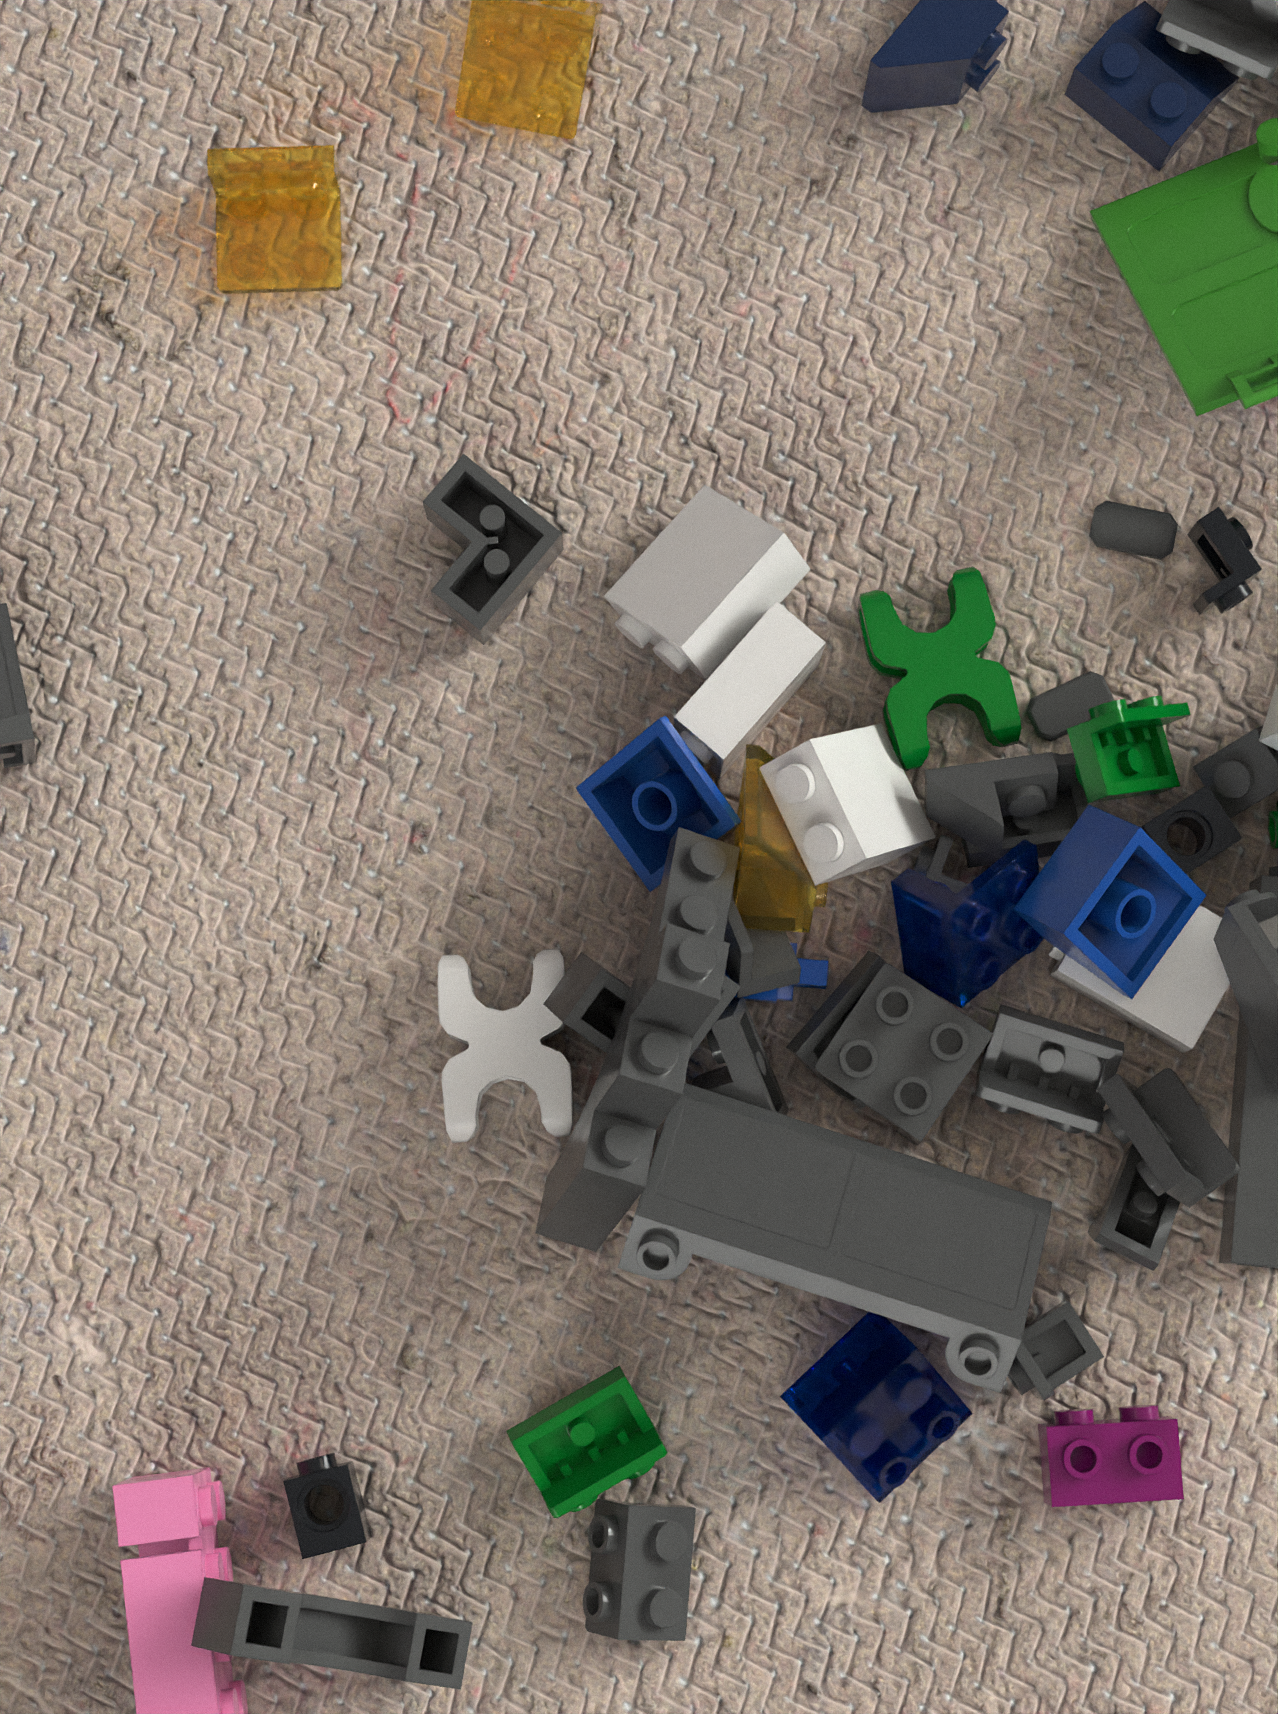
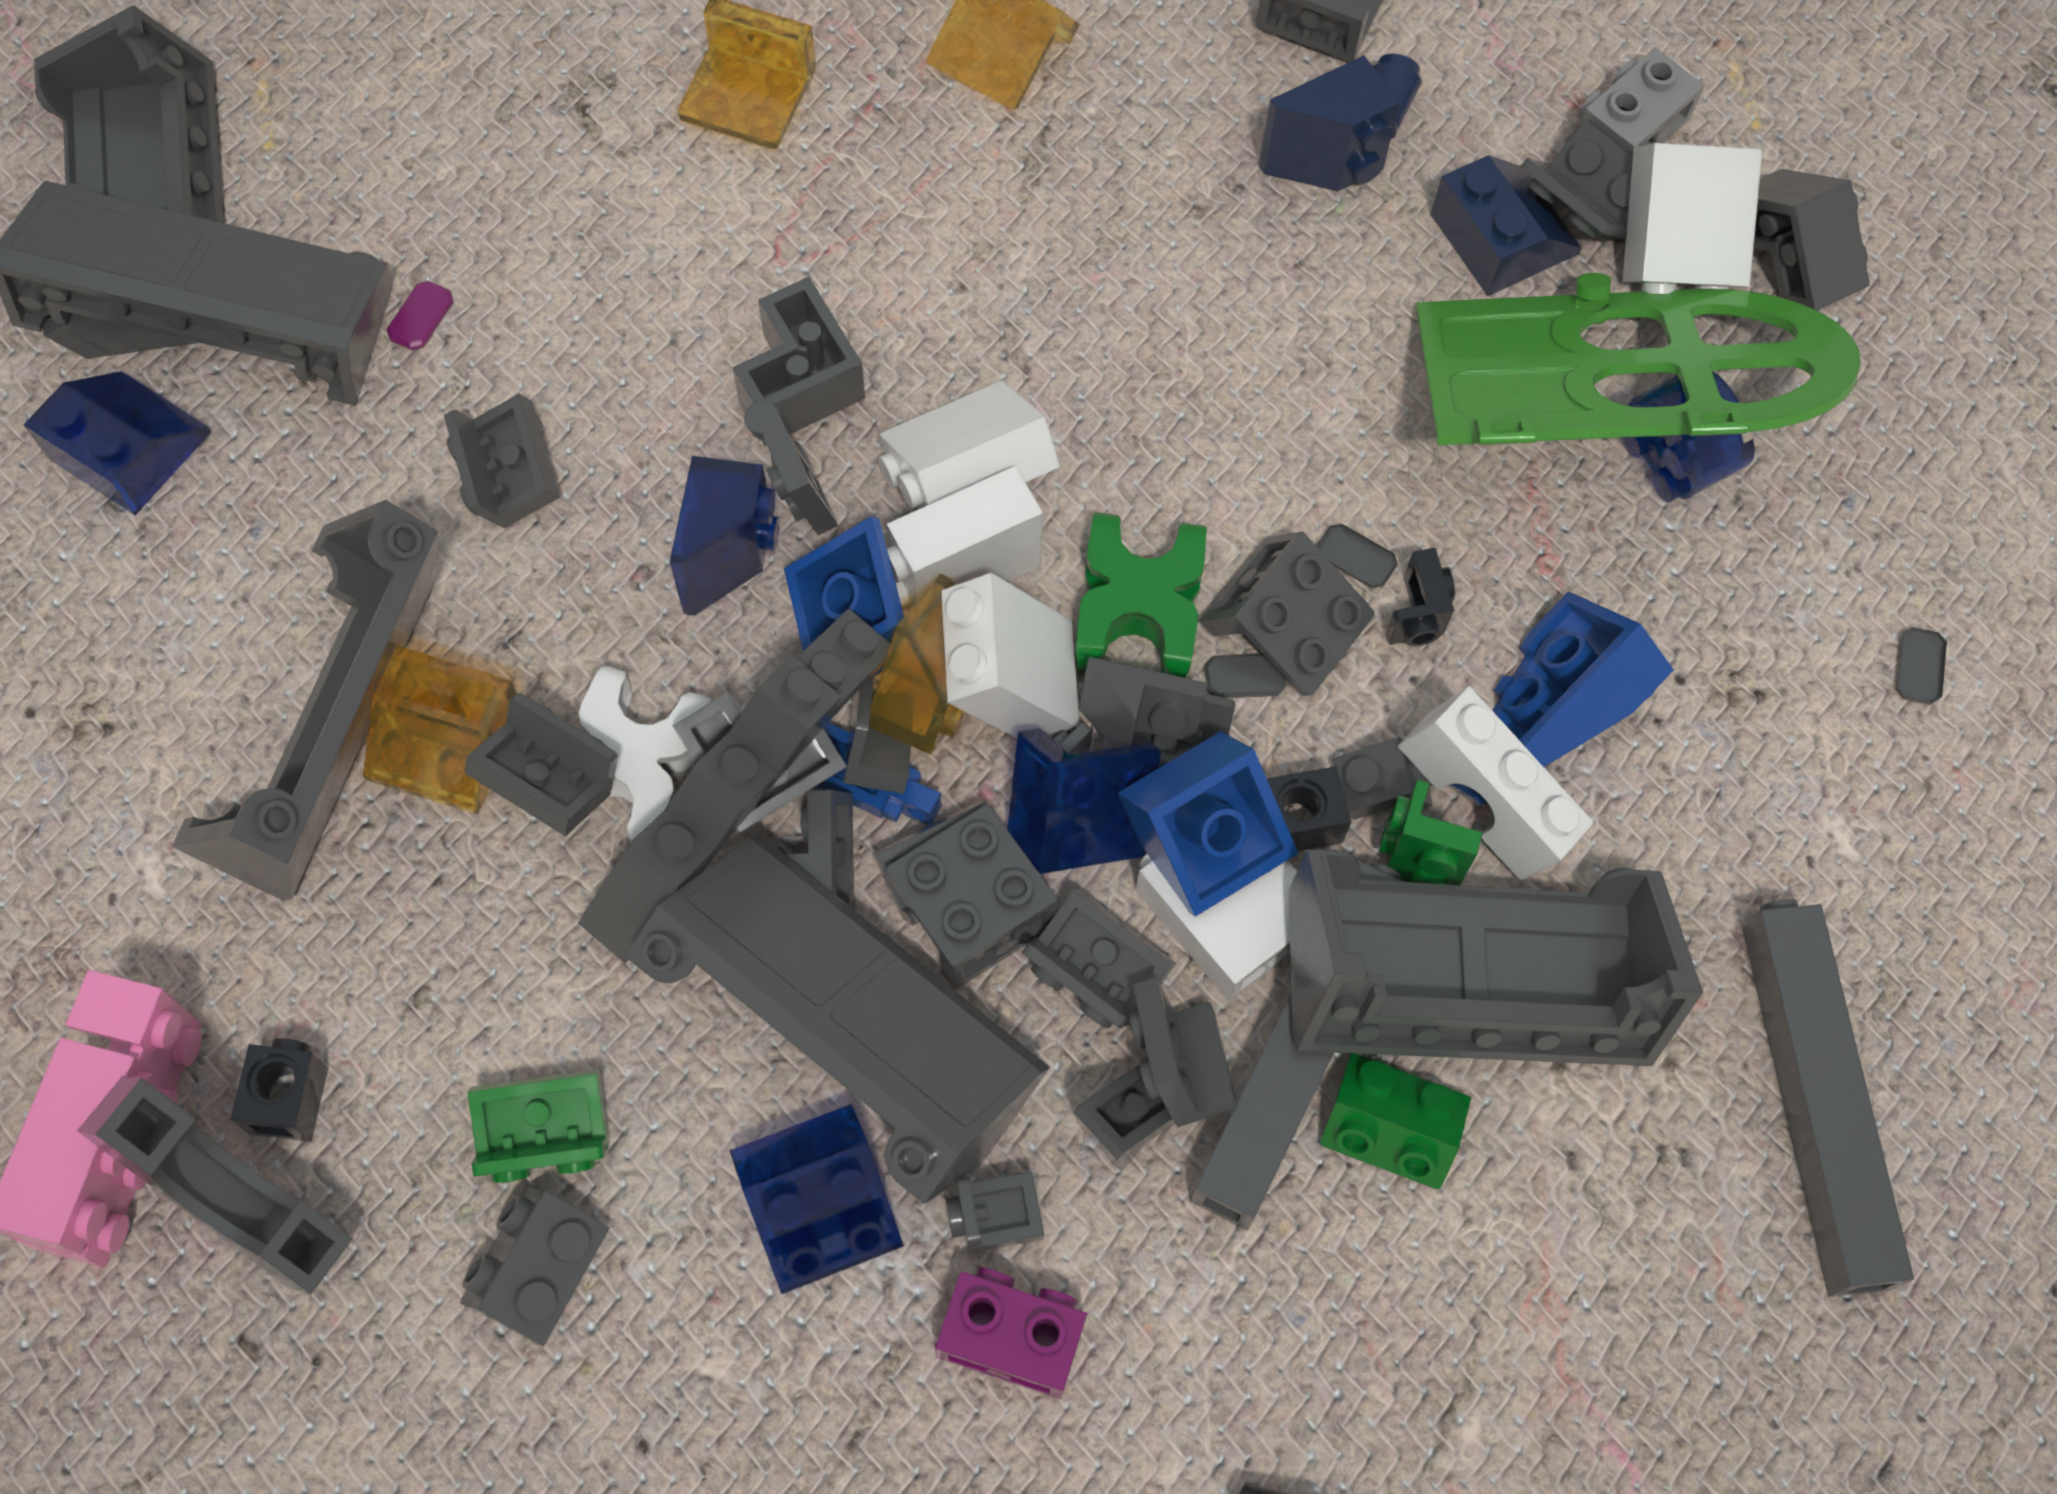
camera: 20 degrees right, 15 degrees down
green bracket [1067,696,1191,803] -> none
none -> dark grey windscreen [172,500,438,900]
none -> clear yellow slope [363,645,517,815]
none -> magenta piece [387,281,454,351]
none -> dark grey bracket [444,394,560,528]
none -> dark grey bracket [465,693,618,837]
none -> clear blue slope [669,456,780,616]
none -> dark grey plate [744,400,838,535]
none -> dark grey bracket [1199,531,1374,696]

